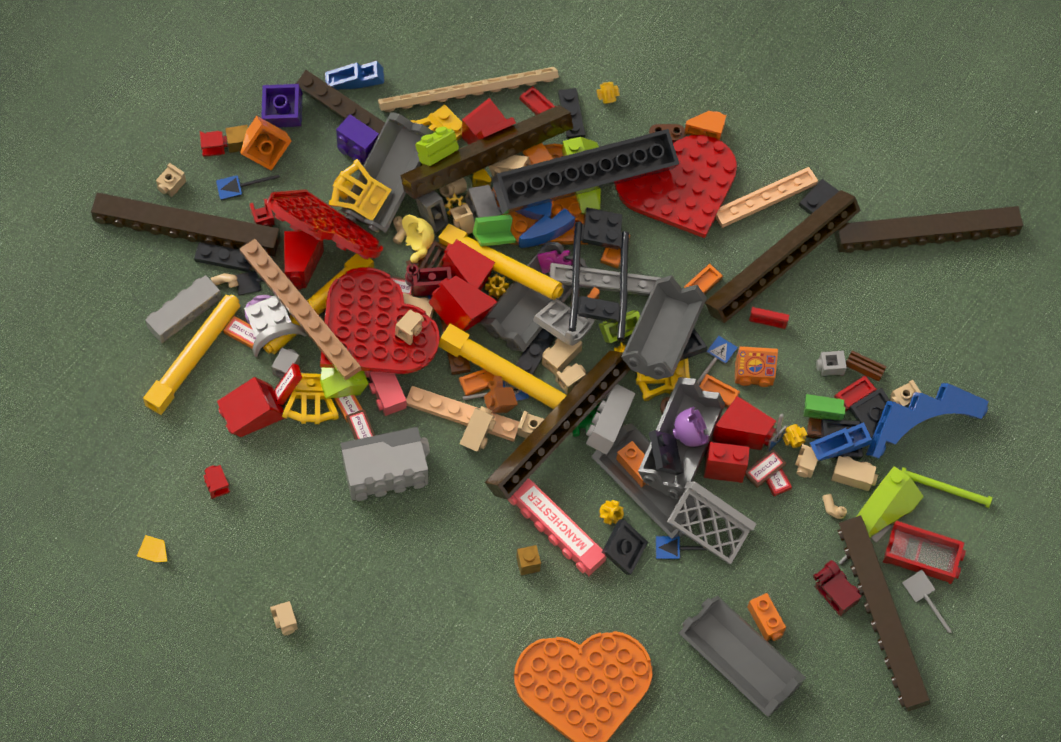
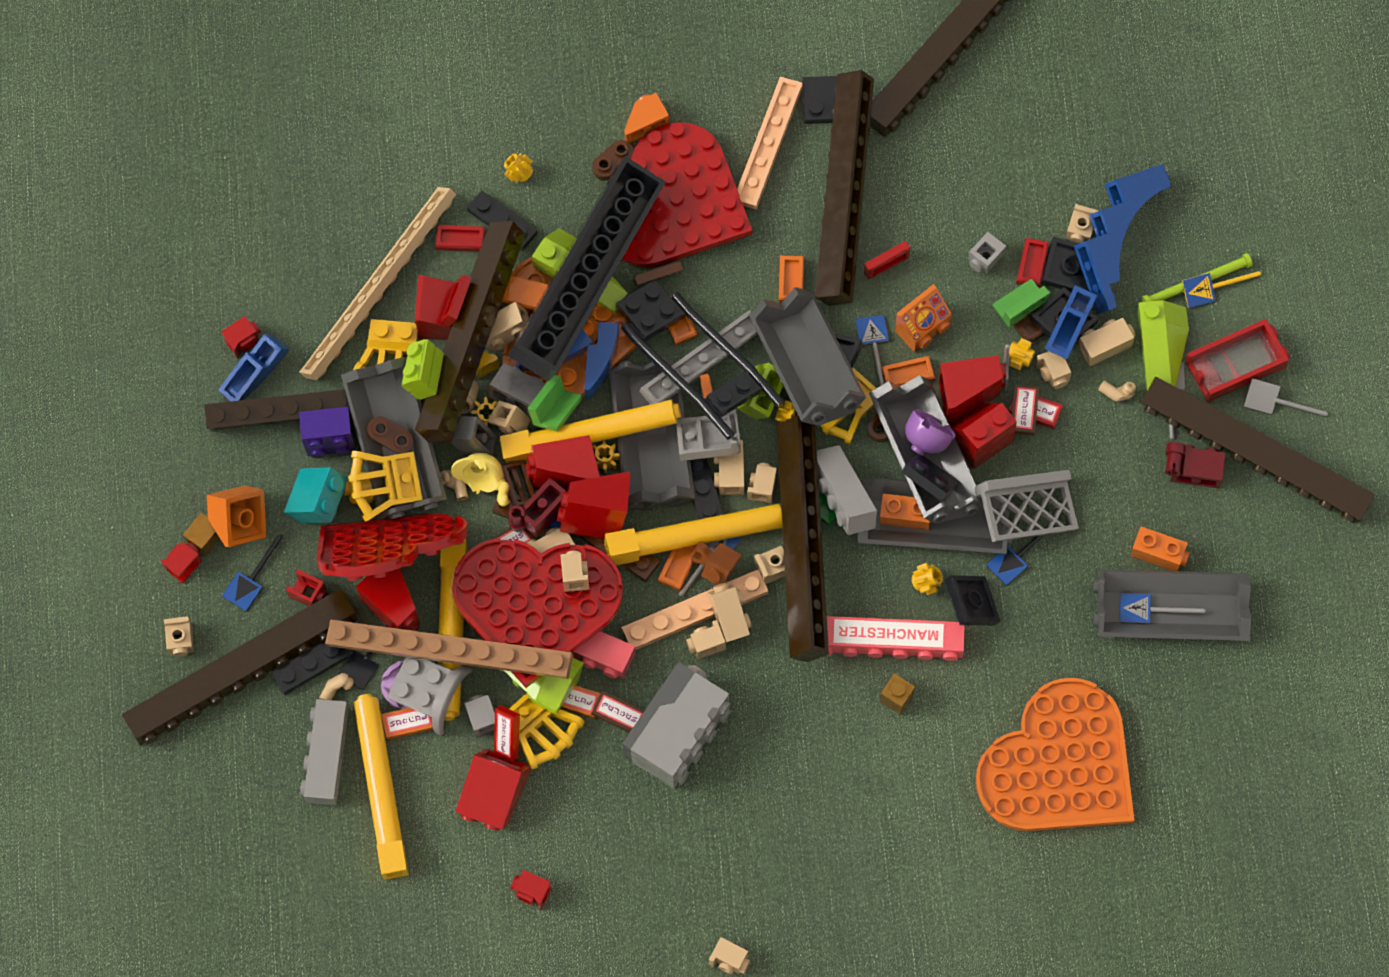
camera: 35 degrees left, 5 degrees up
dark purple brick [261,84,303,127] -> none
magenta plate [537,250,573,274] -> none
reddish brown tile [846,350,887,381] -> none
none -> red window [221,316,261,359]
none -> teal brick [284,467,348,523]
none -> reddish brown plate [366,416,413,454]
none -> reddish brown tile [633,261,683,286]
none -> tan brick [686,620,726,659]
none -> piece [1120,593,1206,624]
none -> piece [1182,271,1261,308]

